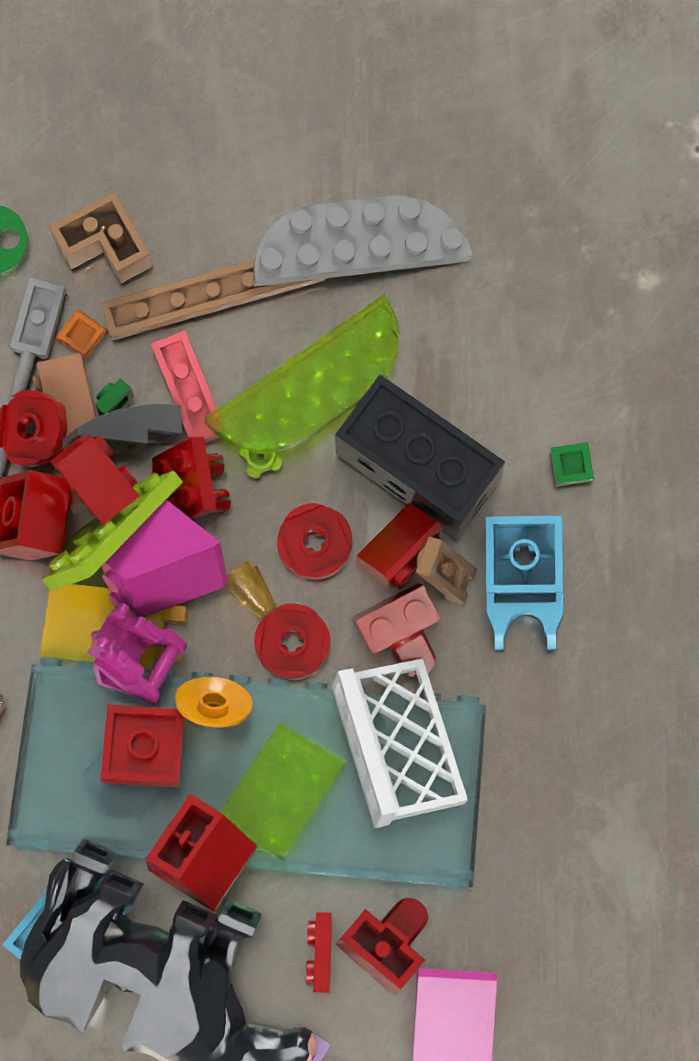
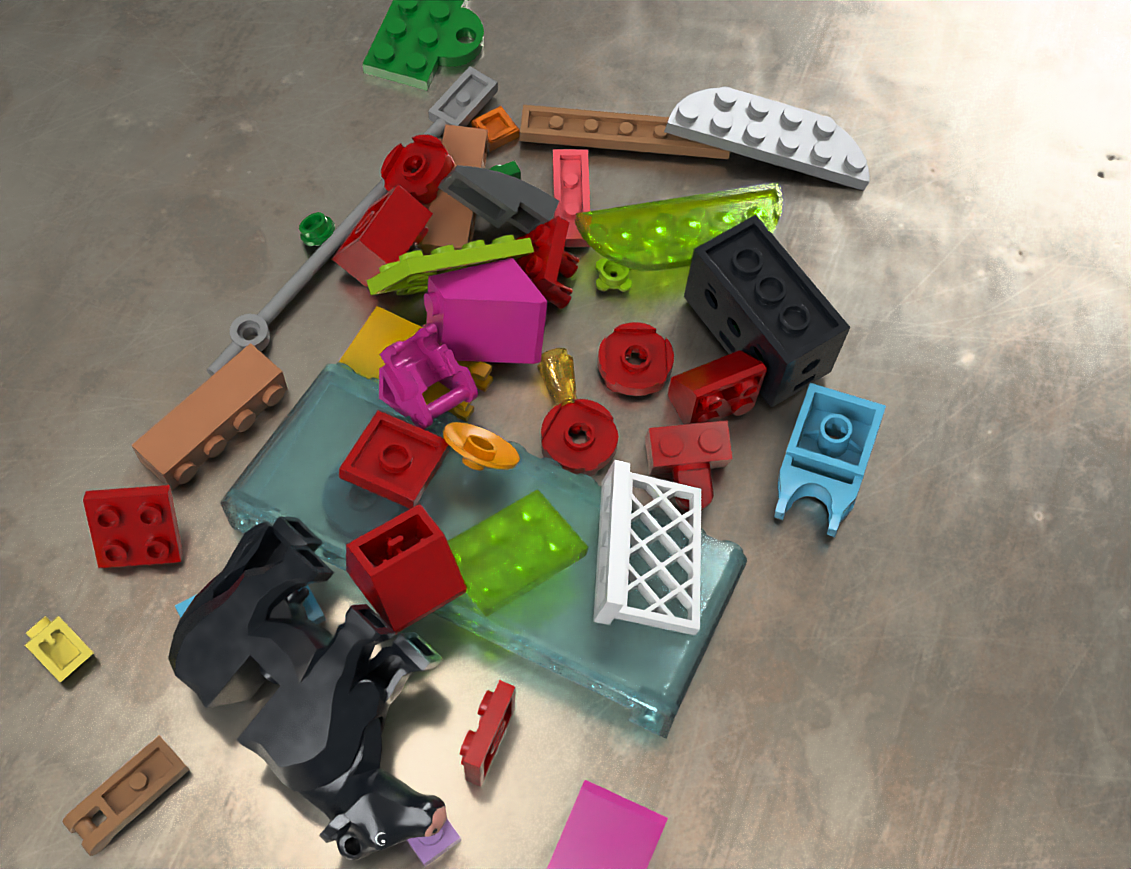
camera: 15 degrees right, 15 degrees down
medium nougat brick [49,191,153,284] -> none
red brick [50,433,139,525] -> none
red brick [335,898,428,995] -> none
medium nougat plate [416,537,477,605] -> none
green plate [550,442,594,487] -> none

